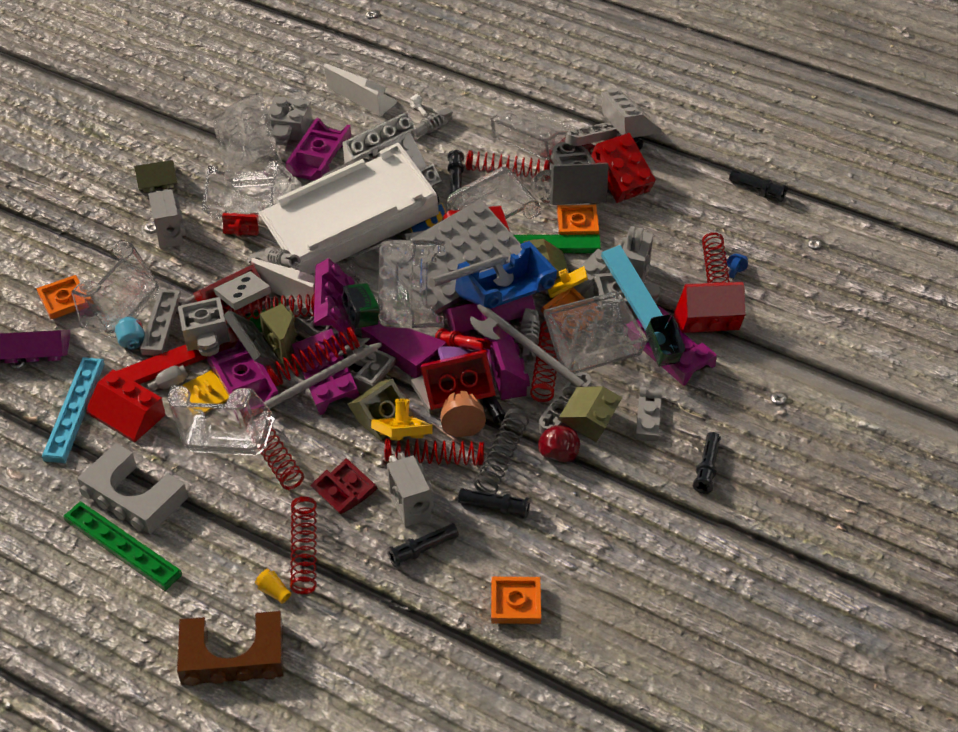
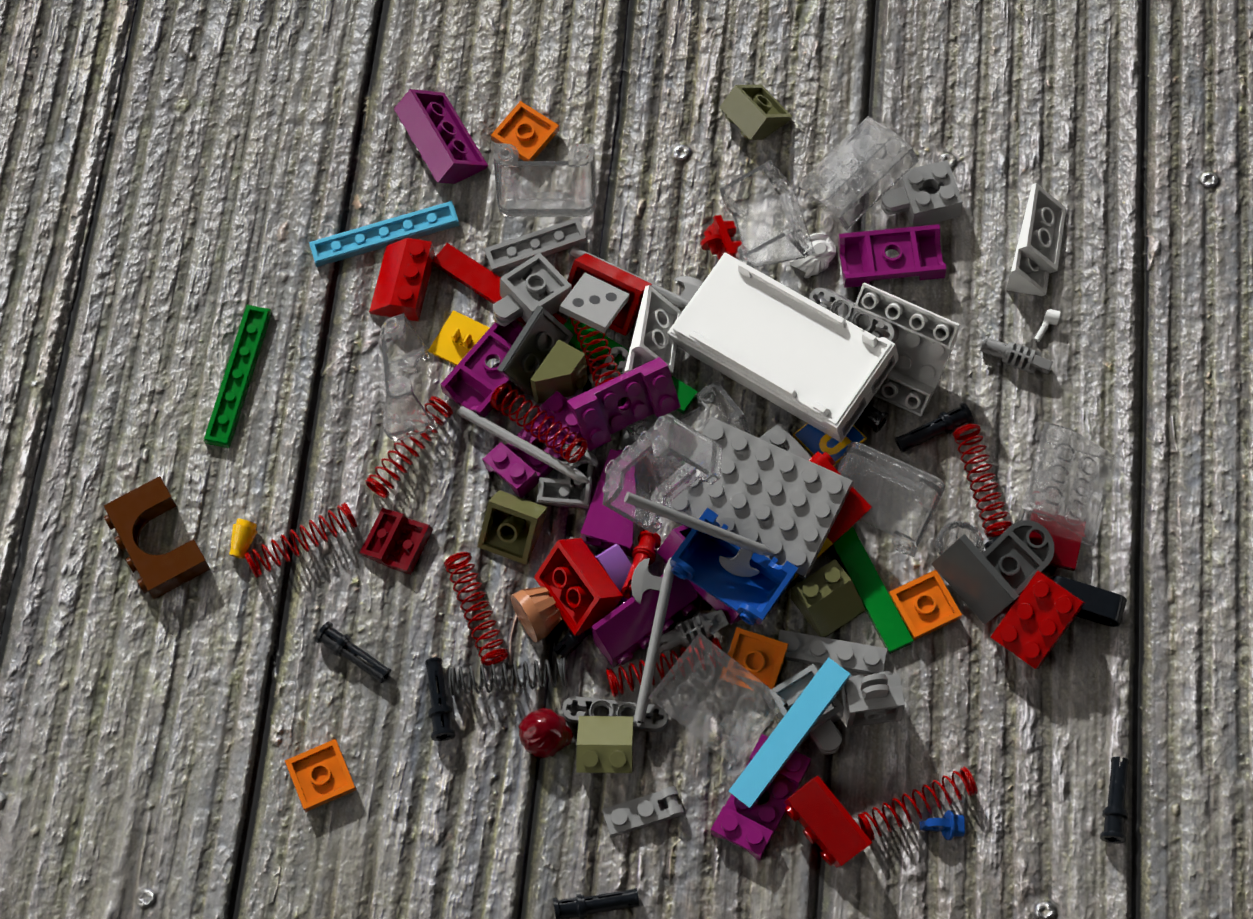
camera: 70 degrees right, 20 degrees up
light grey arch [77,443,188,535] -> none
medium azure head [115,317,145,350] -> none
light grey brick [148,189,186,249] -> none
light grey plant [148,365,188,392] -> none
light grey hinge [262,248,301,268] -> none
piece [342,283,380,329] -> none
yellow plate [371,399,433,441] -> none
light grey brick [387,452,434,527] -> none
yellow piece [548,266,588,298] -> none
light grey beam [565,123,618,146] -> none
light grey slope [602,88,661,138] -> none
black piece [645,314,685,367] -> none

